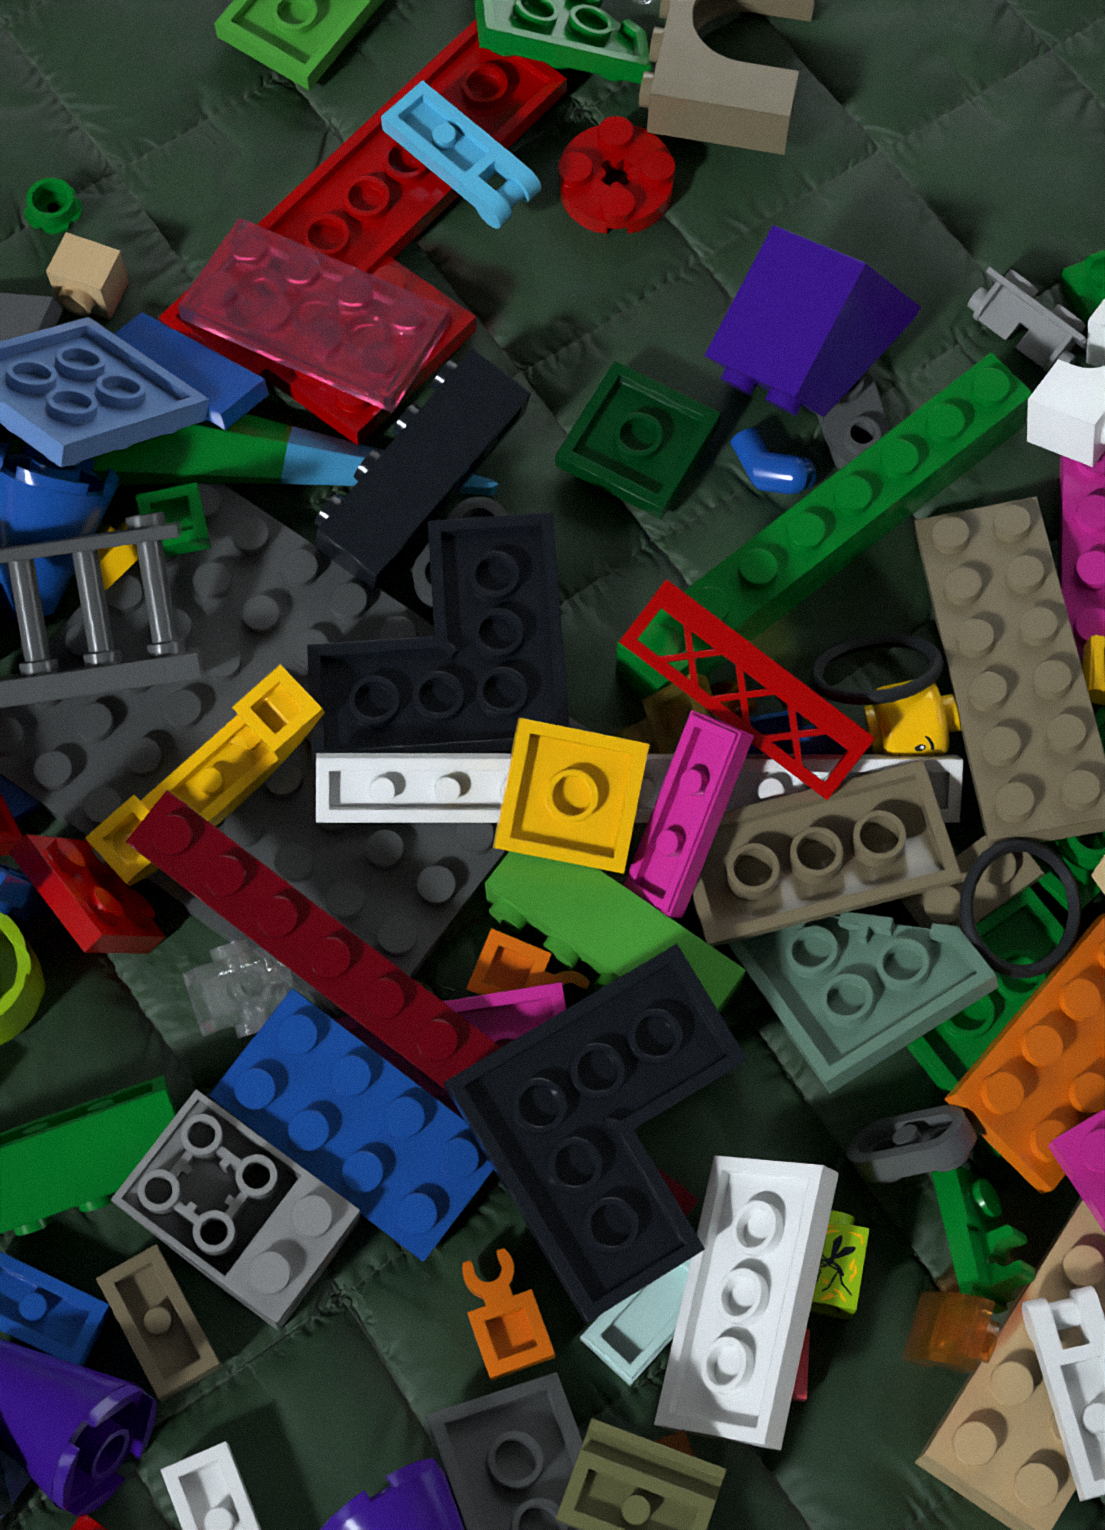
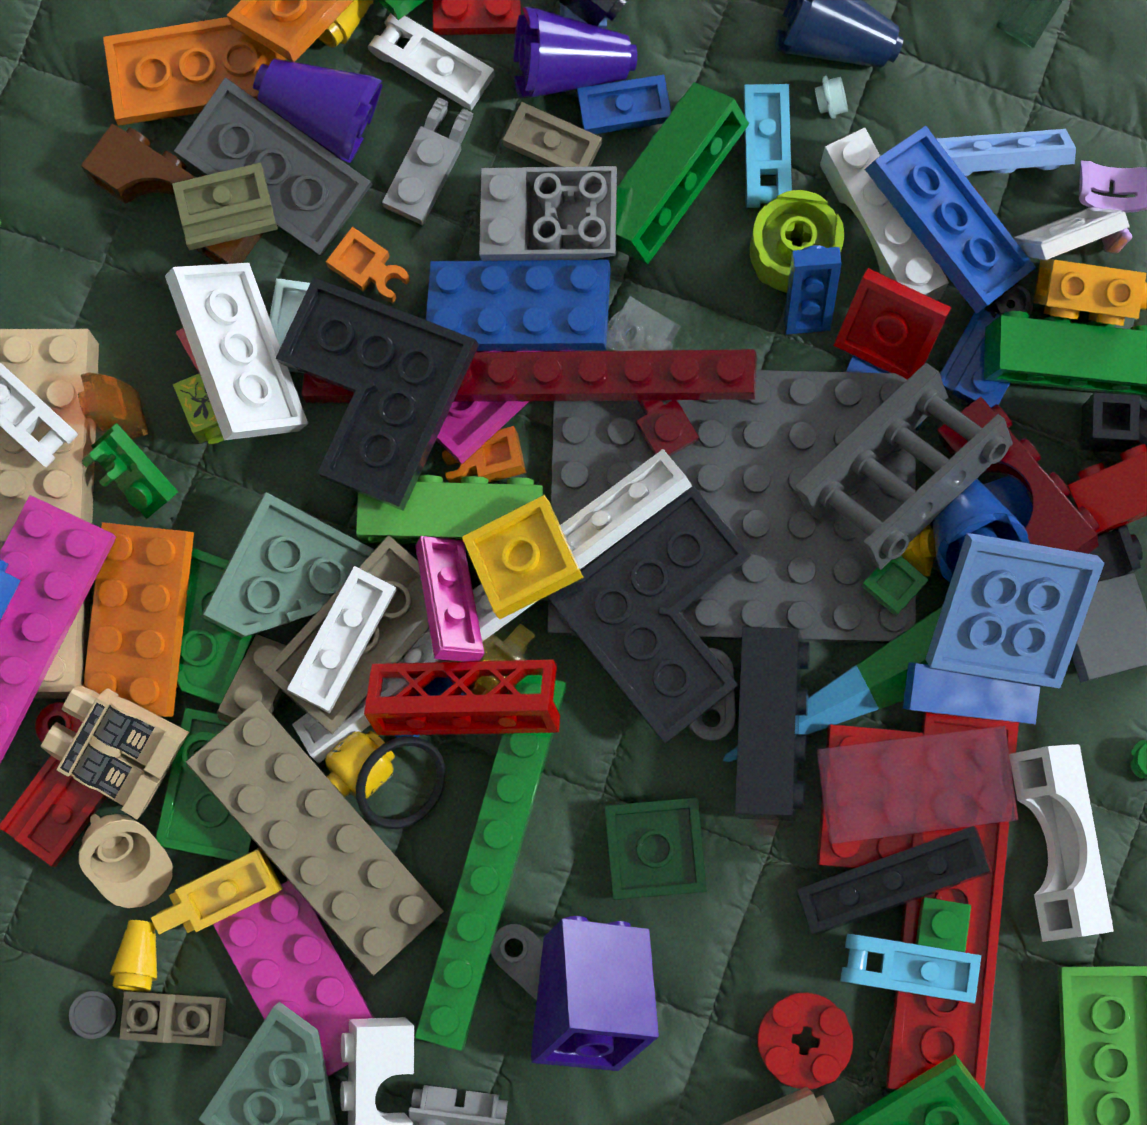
camera: 145 degrees right, 10 degrees up
red plate [9,834,165,954] -> none
tan plate [46,232,130,320] -> none
yellow slope [85,664,325,887] -> none
blue arm [730,428,817,494] -> none
dark grey plate [846,1105,977,1183] -> none
black tyre [960,838,1081,978] -> none
none -> white plate [287,566,396,714]
none -> light grey hinge [382,98,473,225]
none -> dark red plate [636,400,699,456]
none -> black plate [797,826,993,935]
none -> green plate [916,897,971,952]
none -> white arch [1009,744,1113,942]

